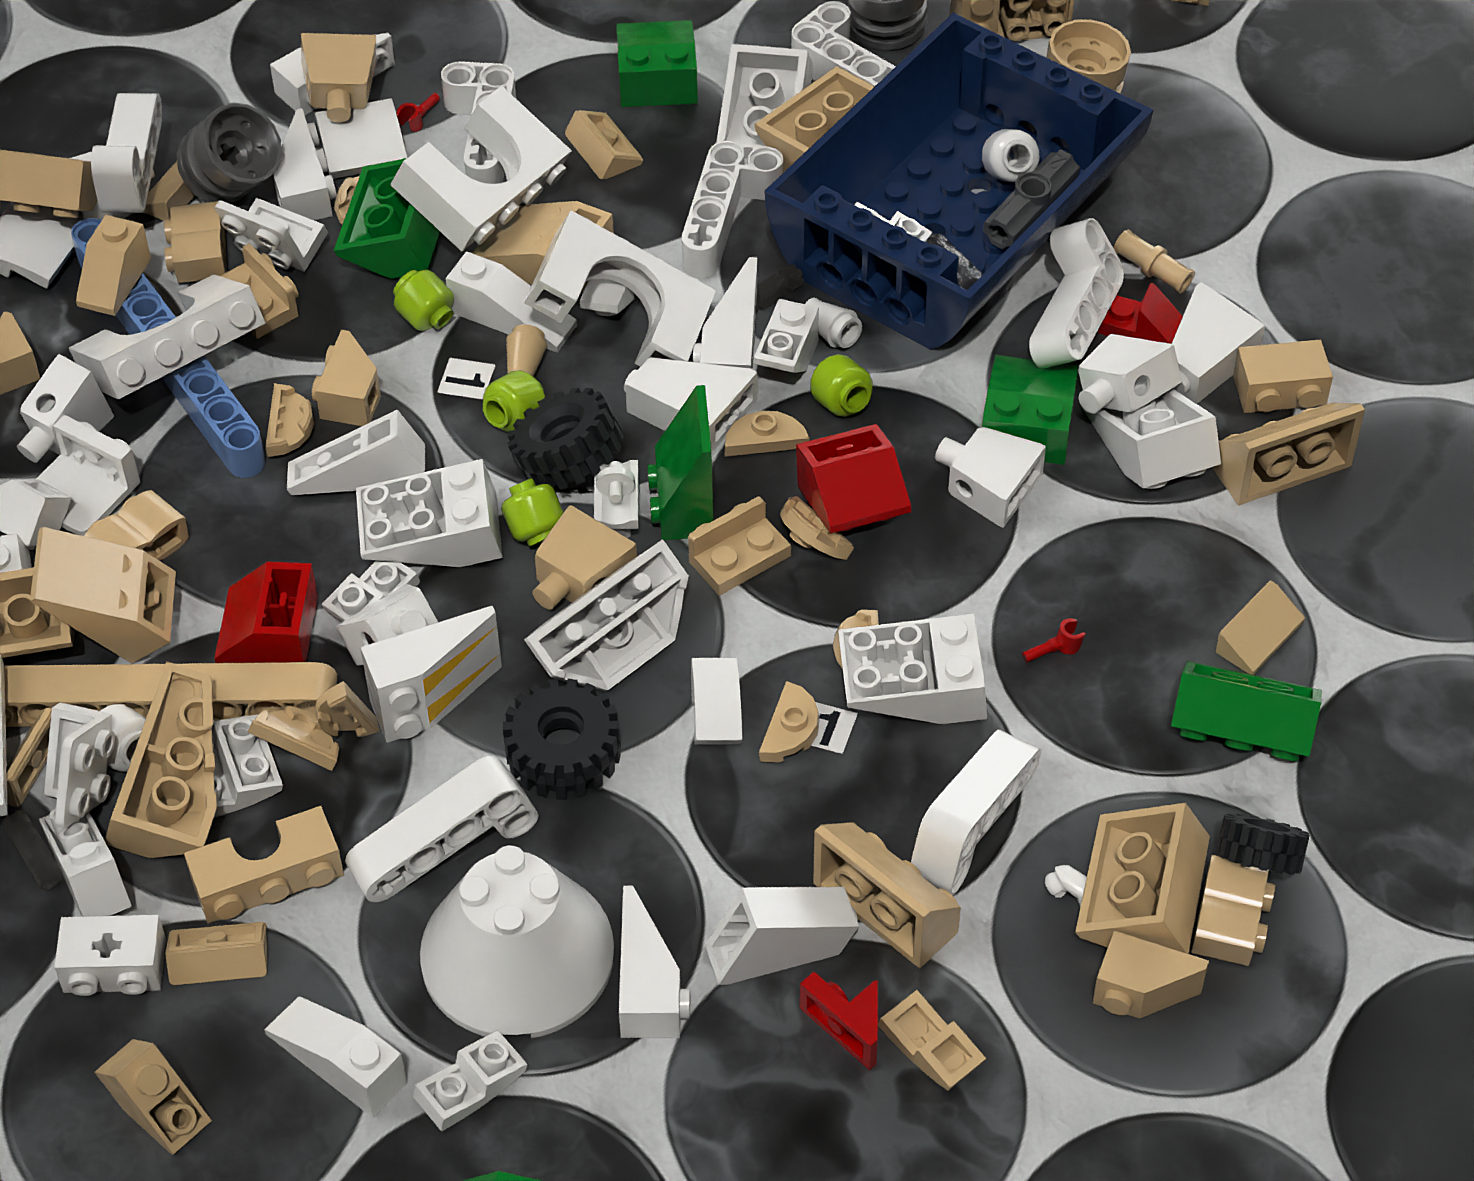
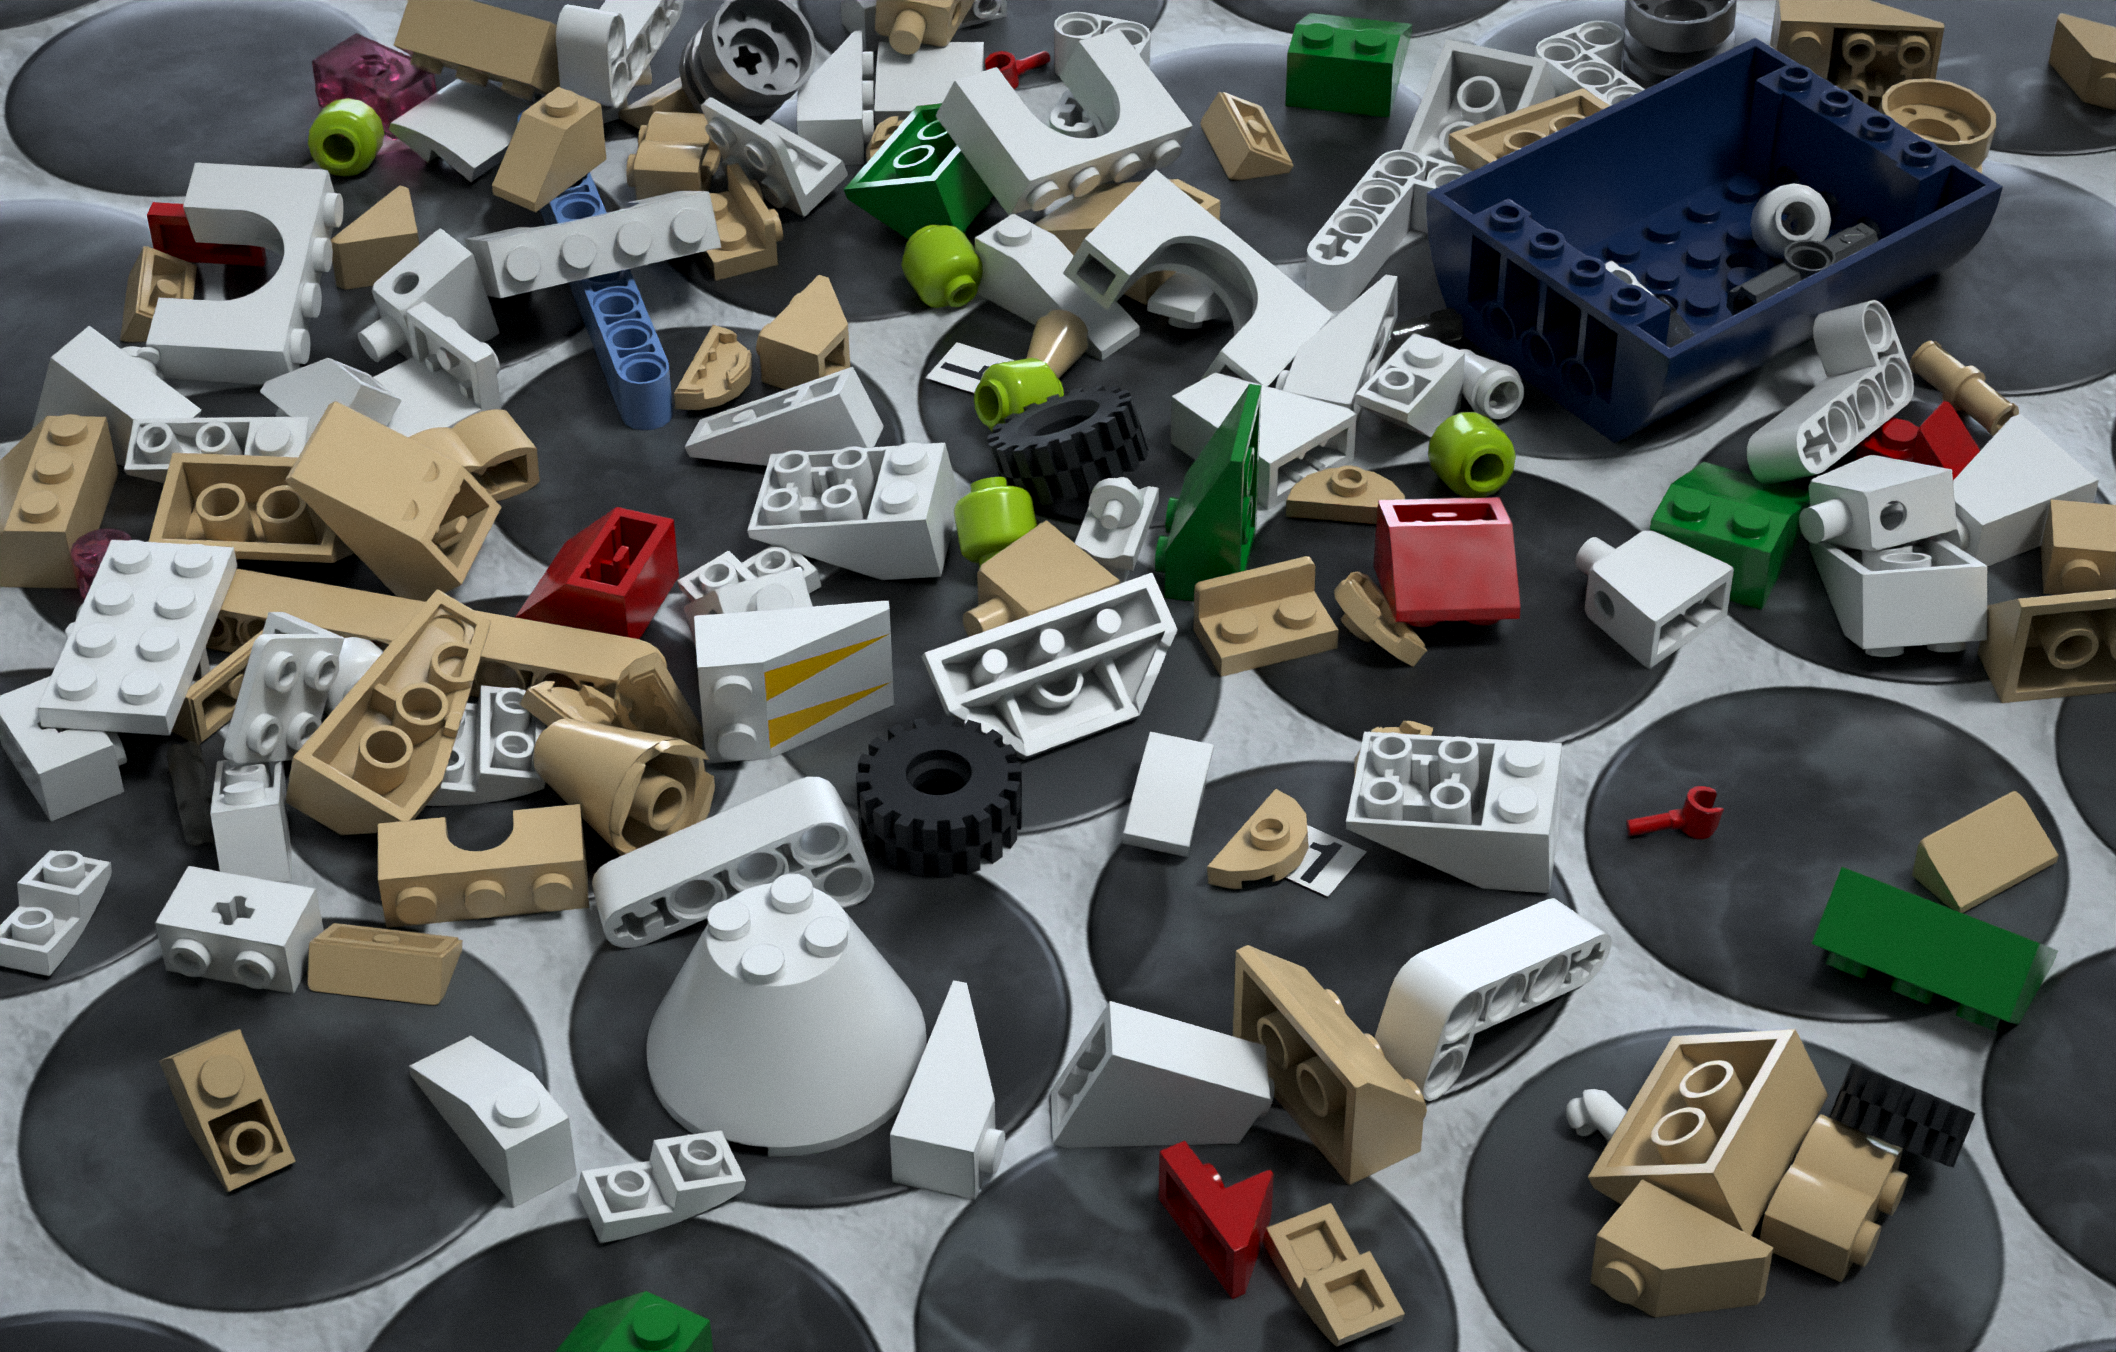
camera: 15 degrees right, 10 degrees down
none -> tan cone [533,718,715,856]

